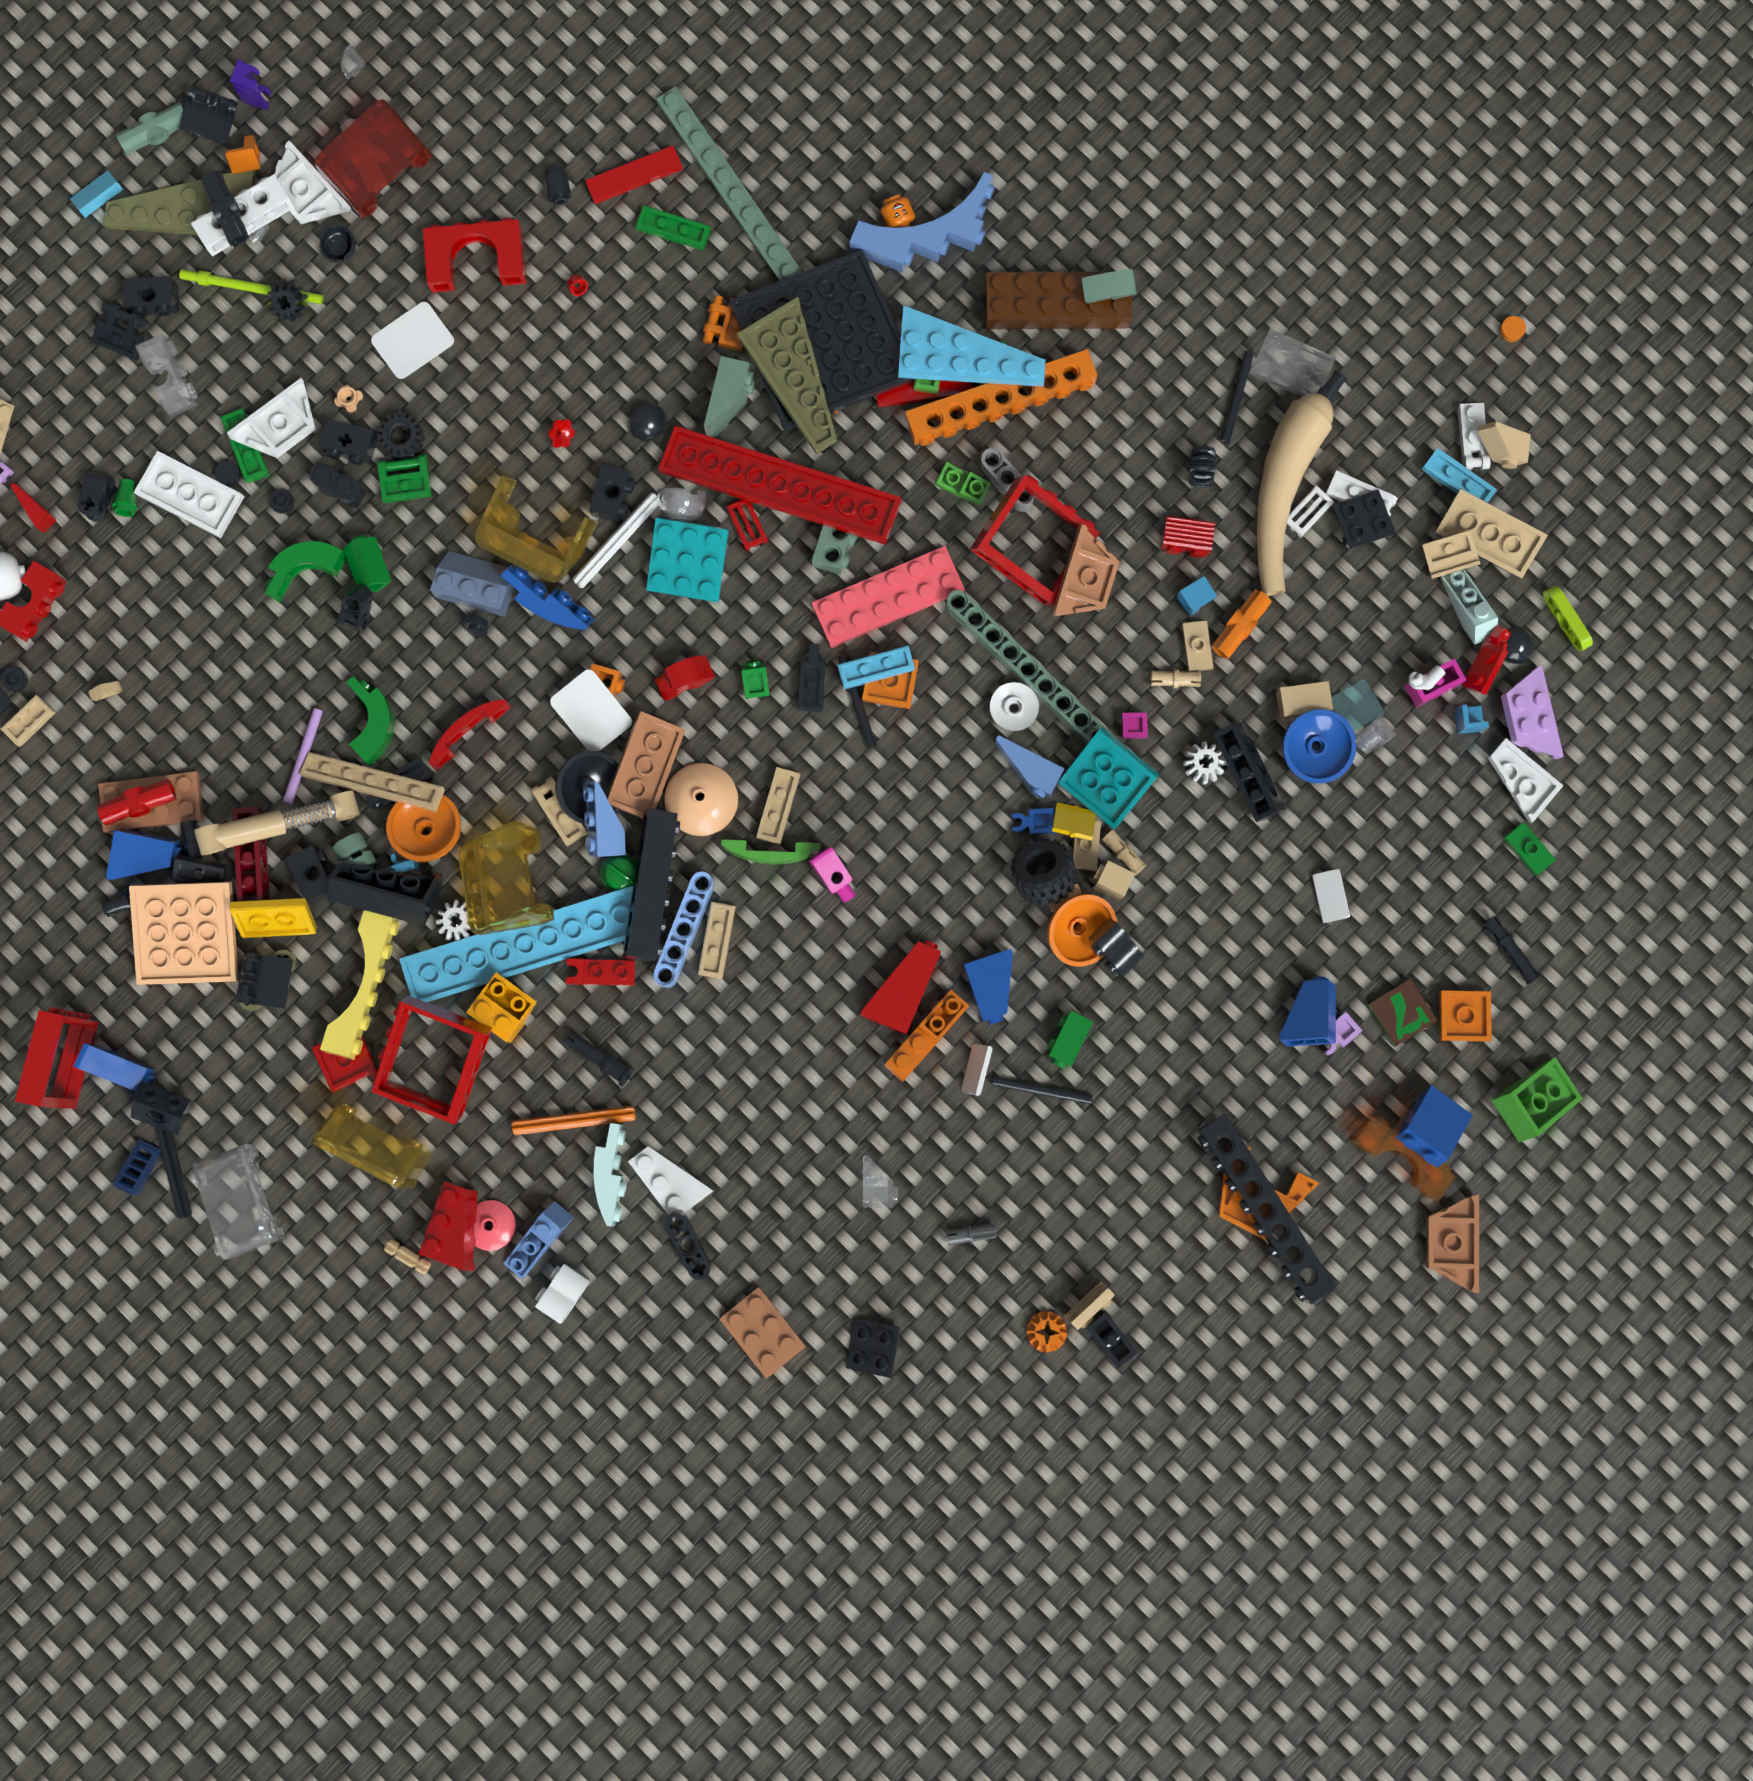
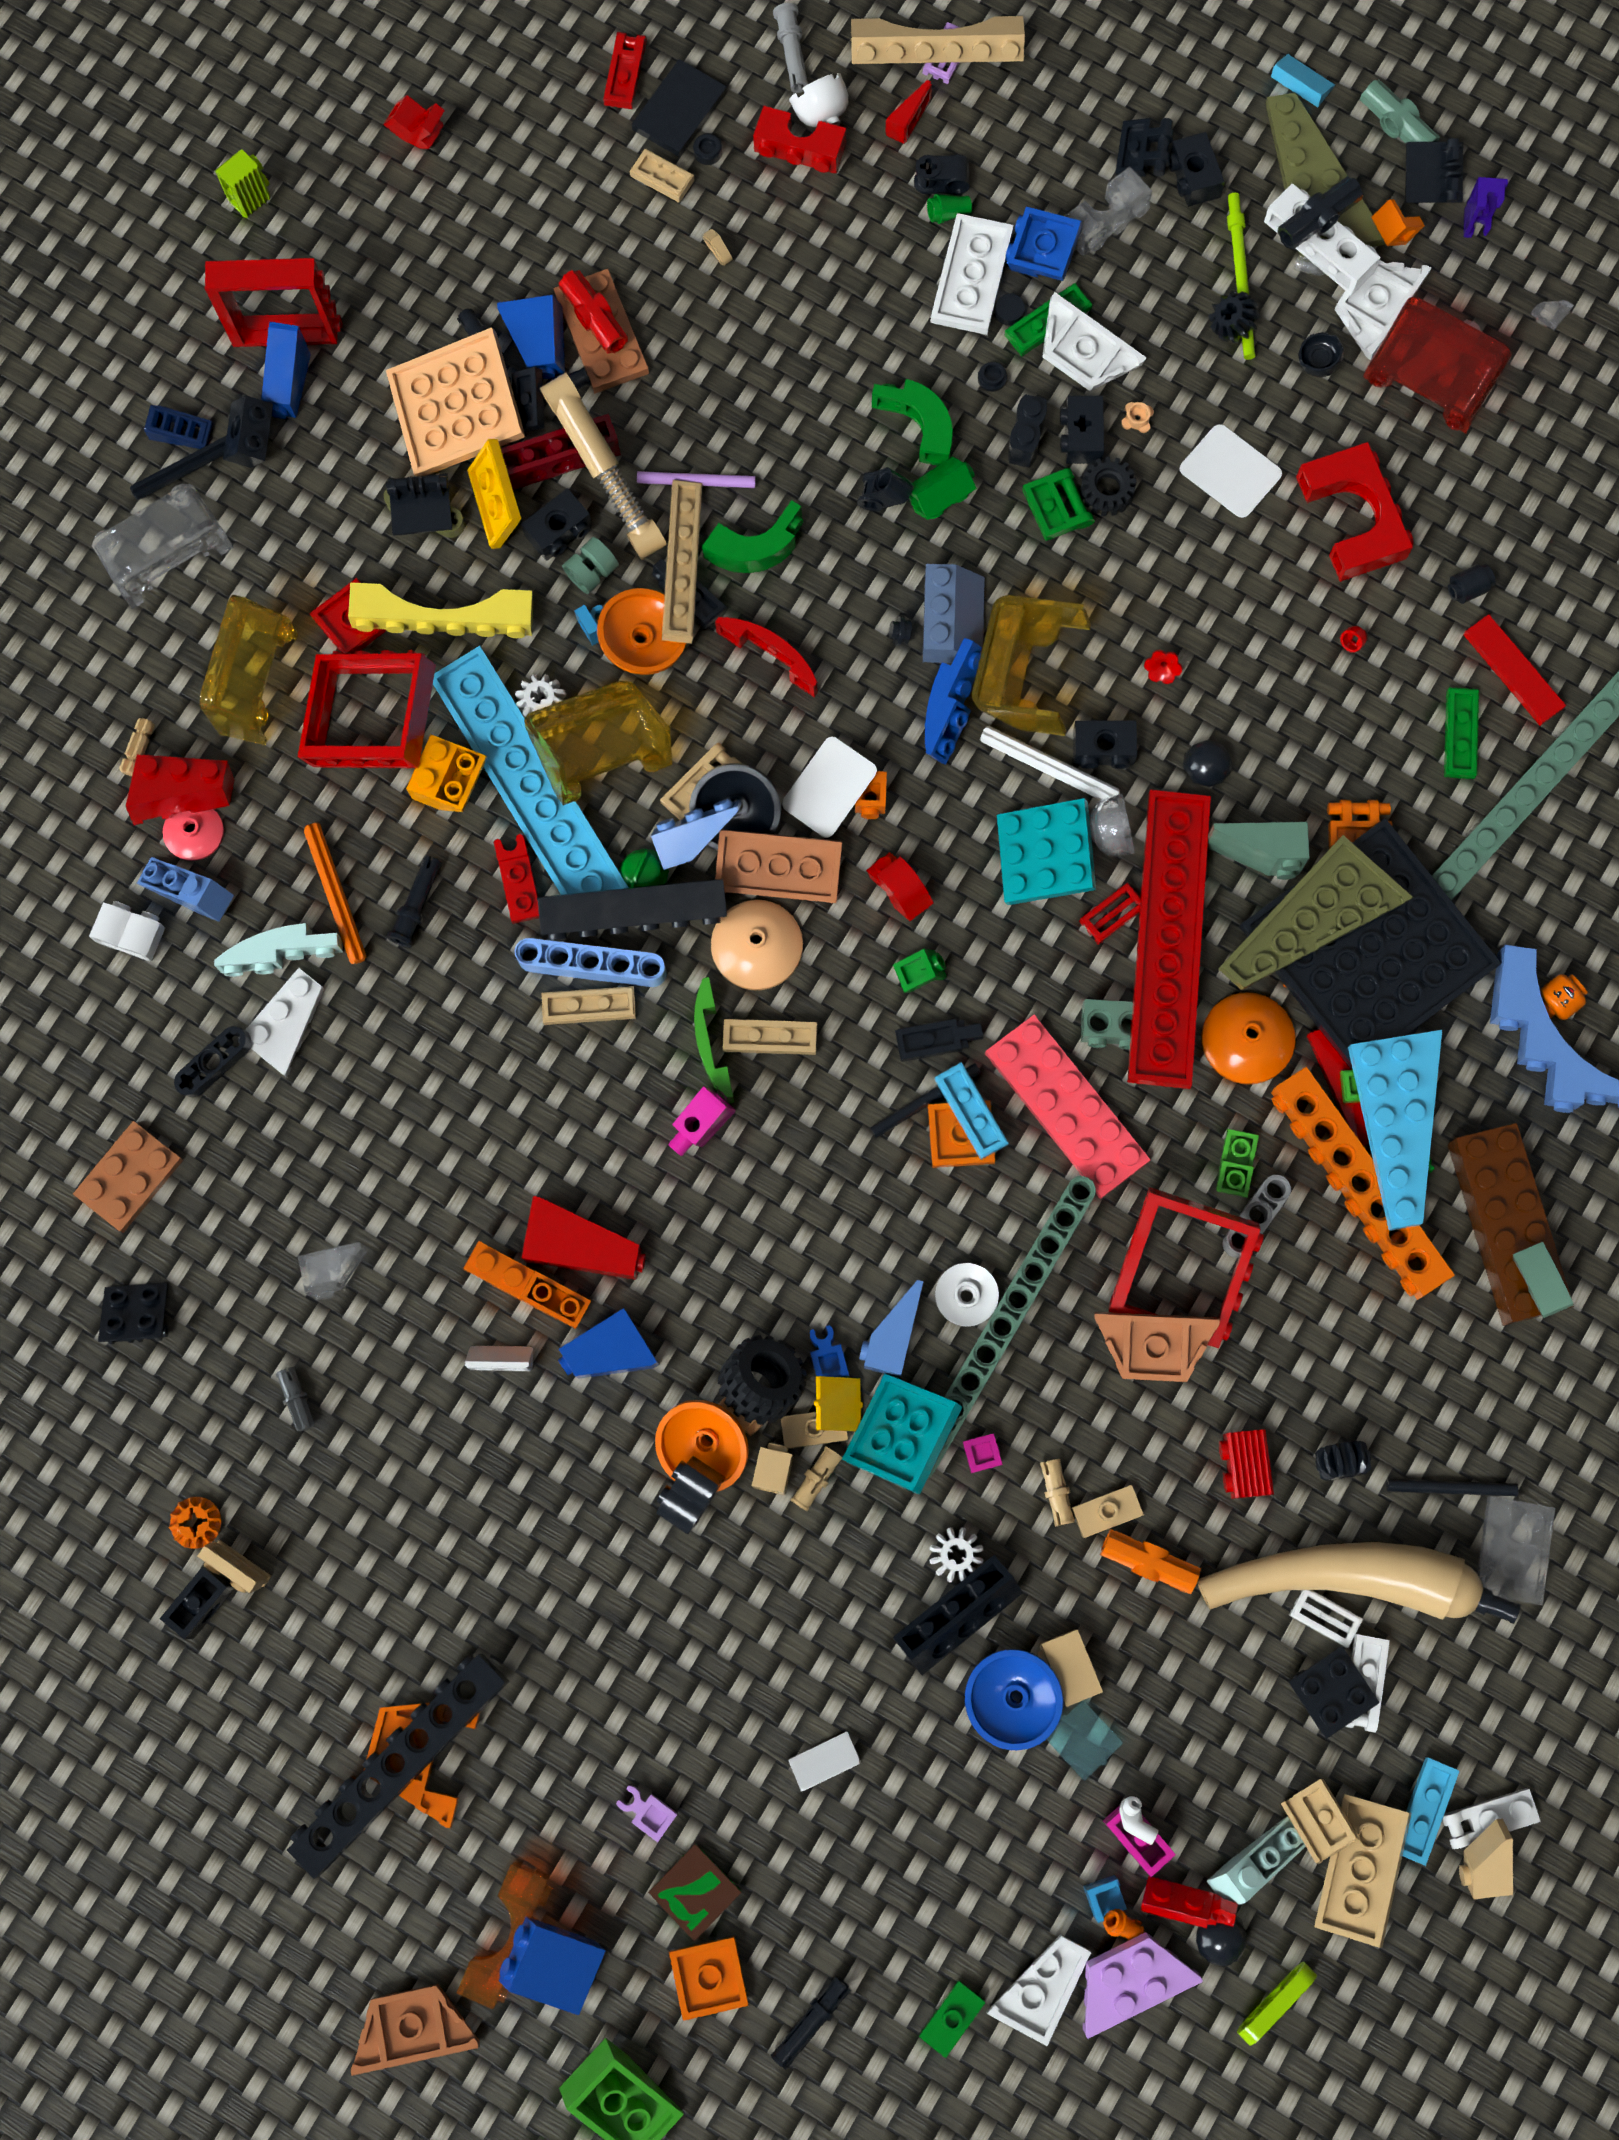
camera: 80 degrees right, 5 degrees down
black wedge [328,863,442,926] -> none
black bar [993,1076,1092,1105] -> none
green brick [1046,1011,1093,1069] -> none
dark azure panel [1177,576,1217,617] -> none
blue slope [1280,976,1336,1047] -> none
clear piece [1355,716,1397,753] -> none
none -> blue plate [1006,206,1083,281]
none -> orange pin [1103,1909,1144,1940]
none -> orange dish [1201,992,1295,1084]

